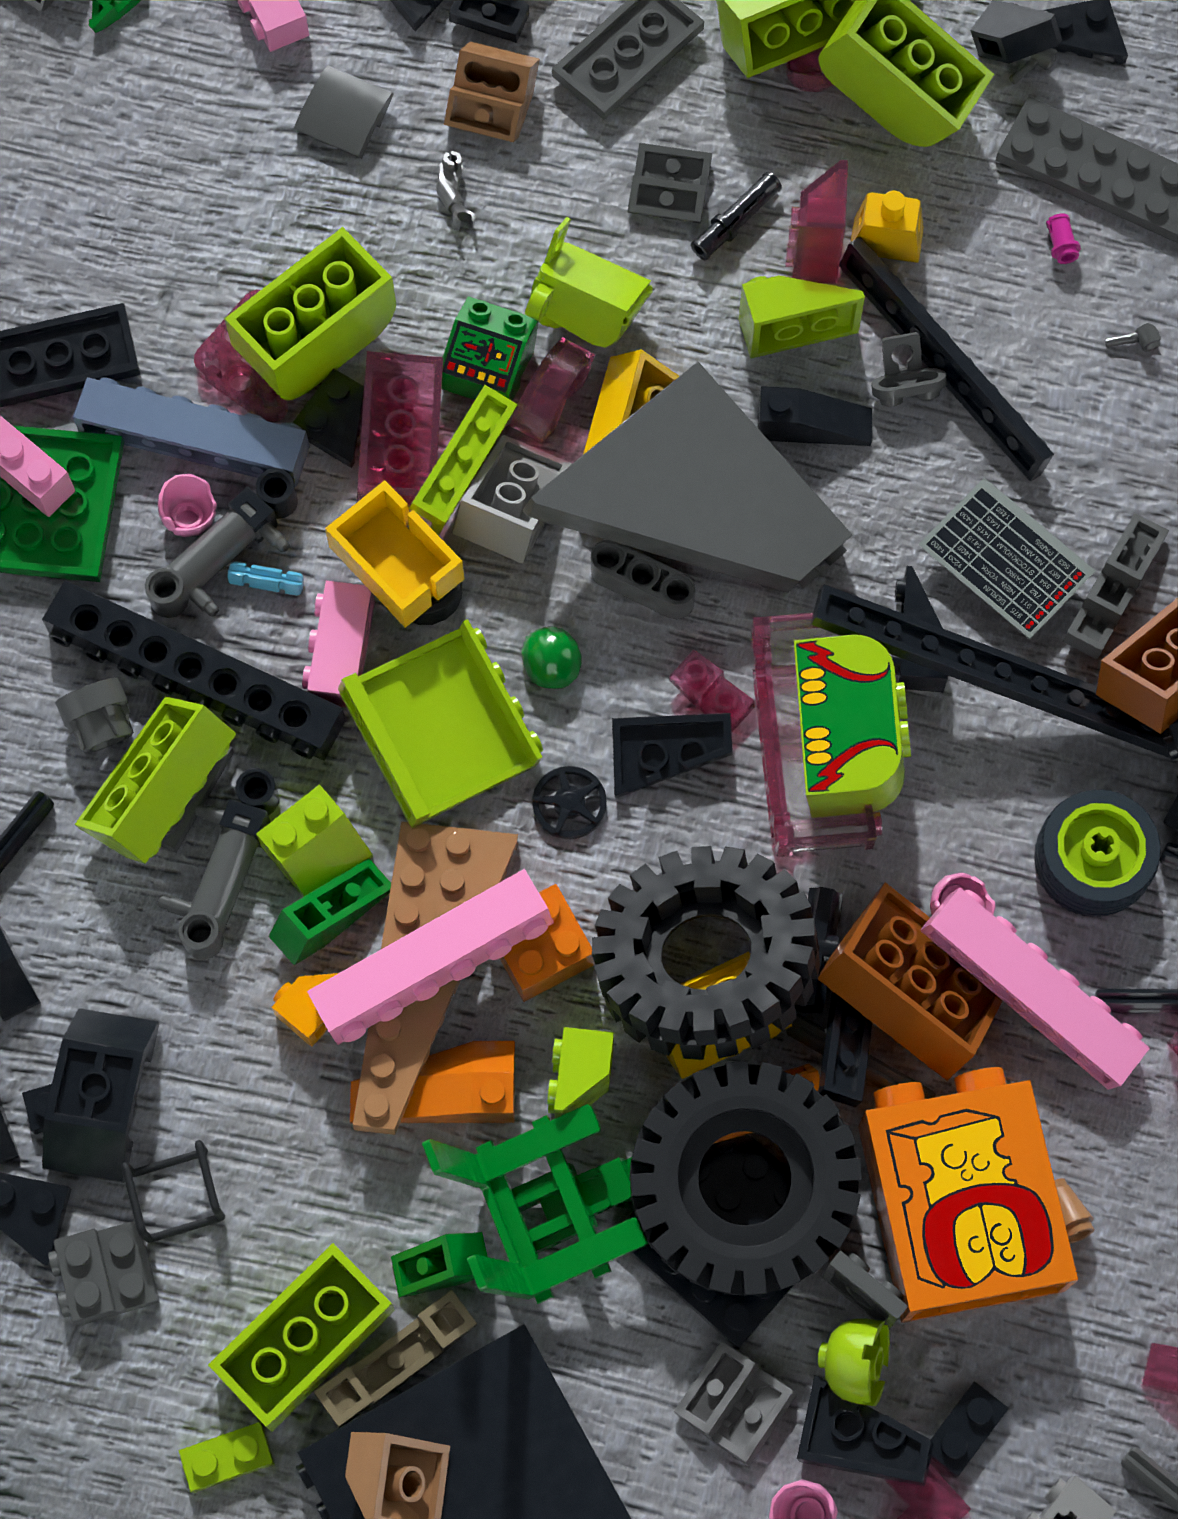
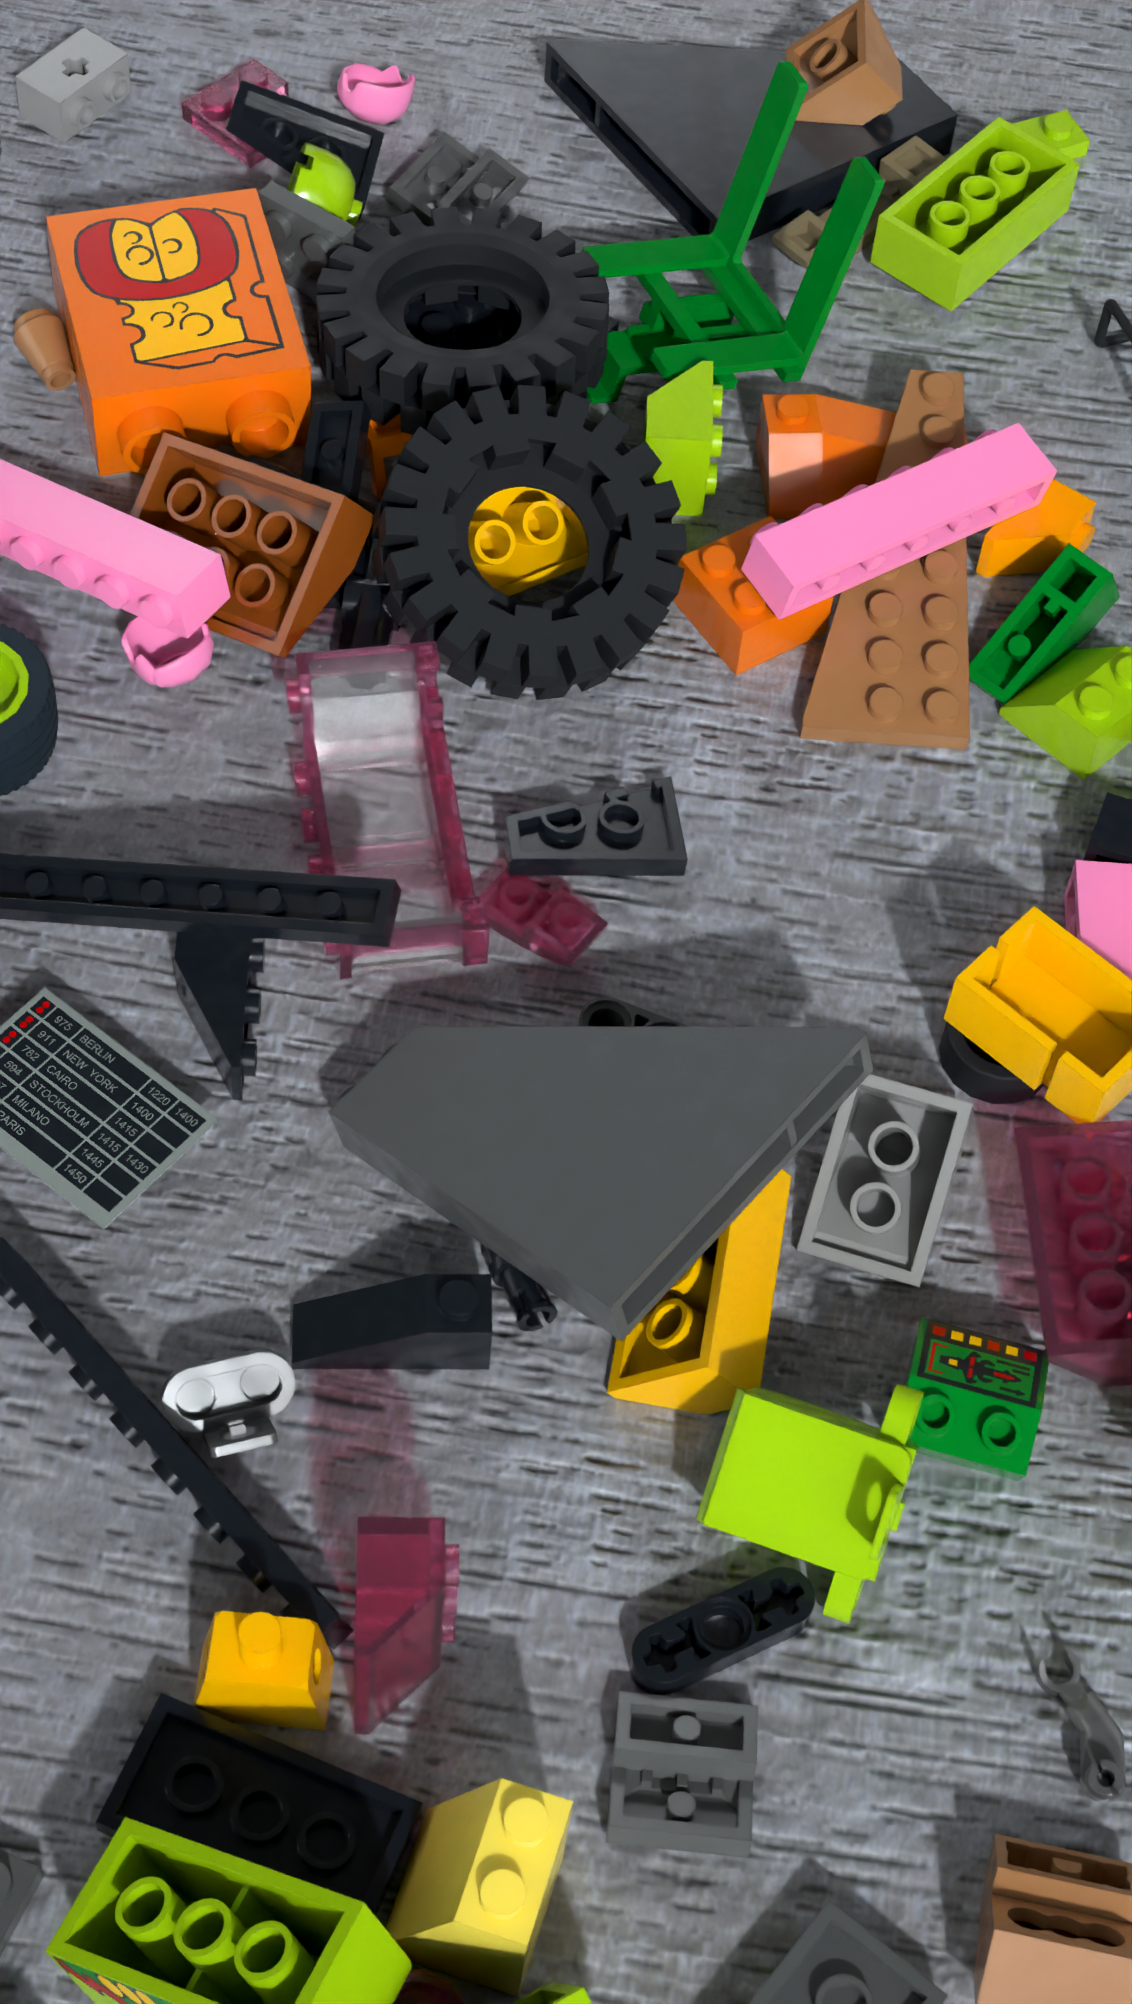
camera: 170 degrees right, 15 degrees down
lime panel [338,619,543,828] -> none
green slope [391,1232,488,1298] -> none
lime fence [409,385,518,536] -> none
clear pink brick [509,337,595,443] -> none
green hair [521,626,582,689] -> none
black wheel [532,766,607,839] -> none
black pin [690,172,782,261] -> none
lime slope [738,275,865,359] -> none
brick [794,635,911,818] -> none
black plate [931,1381,1009,1478] -> none
none -> black plate [96,1693,423,1916]
none -> light yellow slope [385,1778,573,1997]
none -> black beam [629,1567,815,1696]

